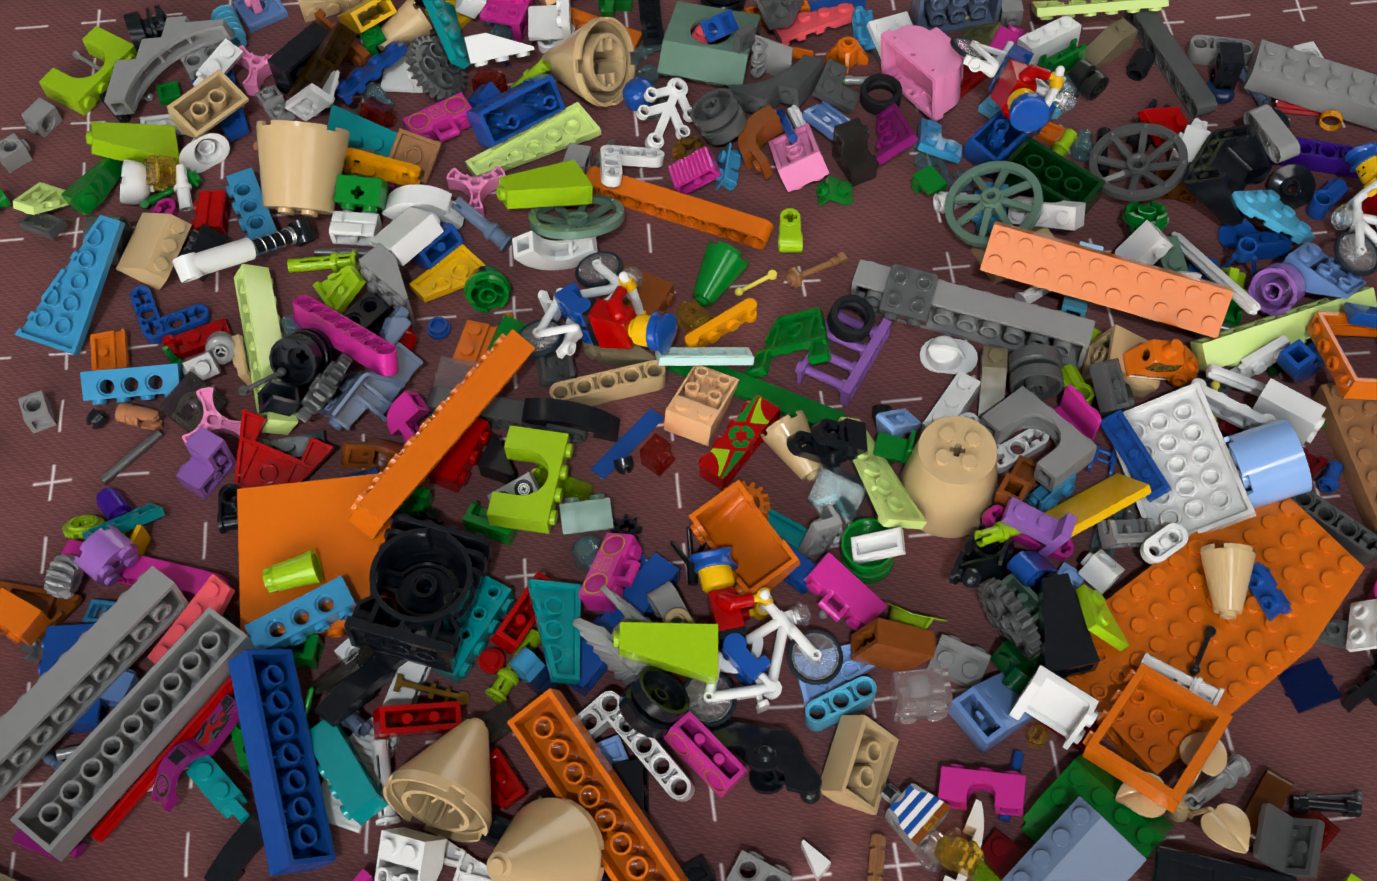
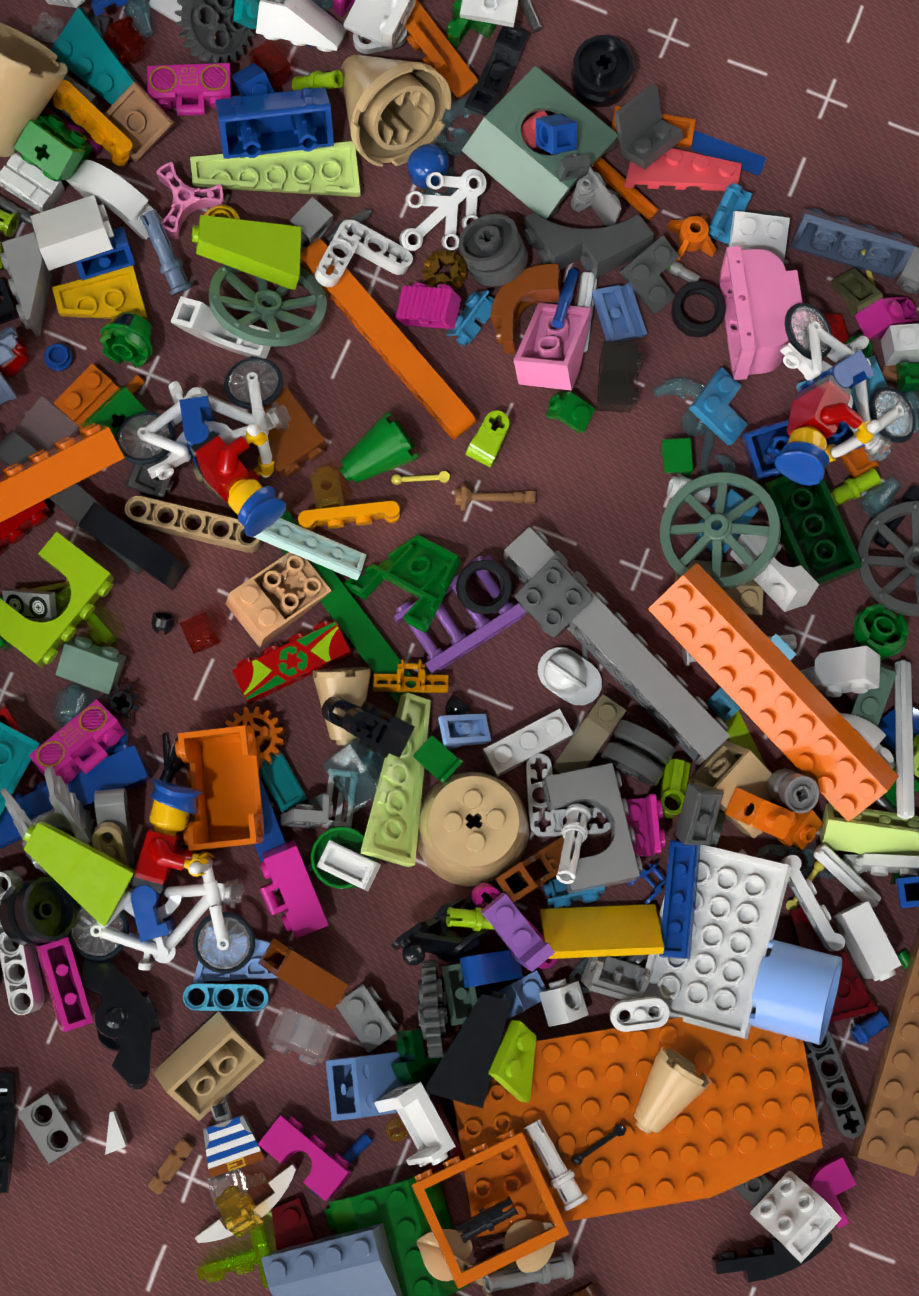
camera: 20 degrees right, 20 degrees up
black slope [478,434,516,484] -> none
blue sticker [590,408,664,480] -> none
magenta wing [876,103,918,165] -> none
lime piece [886,602,947,630] -> none
blue hinge [1249,562,1292,621] -> none
clear blue piece [1278,658,1342,714] -> none
none -> light orange piece [373,659,448,693]
none -> black pin [455,1196,518,1243]
none -> white pin [556,804,592,884]
none -> light grey wheel [766,768,819,814]

